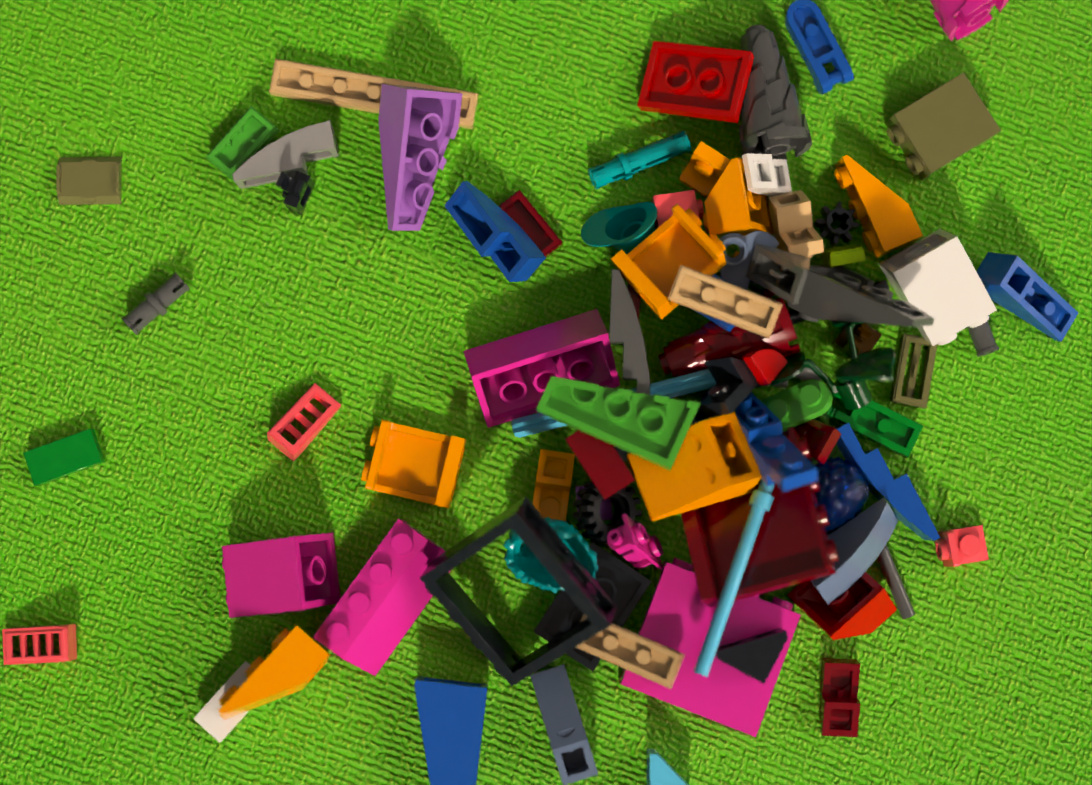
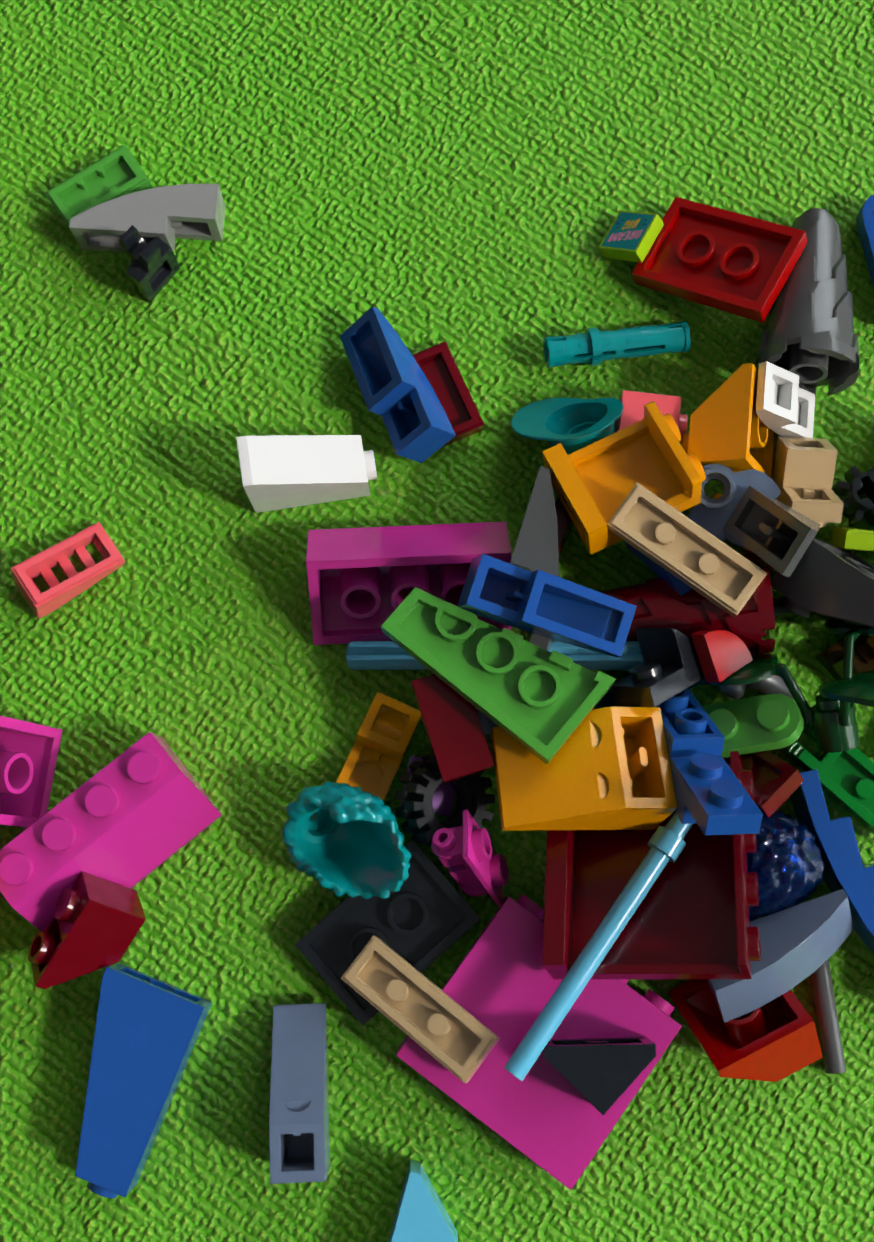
camera: 20 degrees right, 5 degrees down
tan tile [269,59,479,130] -> none
light orange panel [361,419,467,508] -> none
medium lavender wedge [378,84,462,231] -> none
black window [420,497,618,686] -> none
light orange bracket [679,141,730,197] -> none
dark red slope [820,658,860,737] -> none
none -> dark red slope [28,871,146,989]
none -> white slope [236,435,377,513]
none -> blue slope [457,554,637,657]
none -> tile [598,210,664,263]

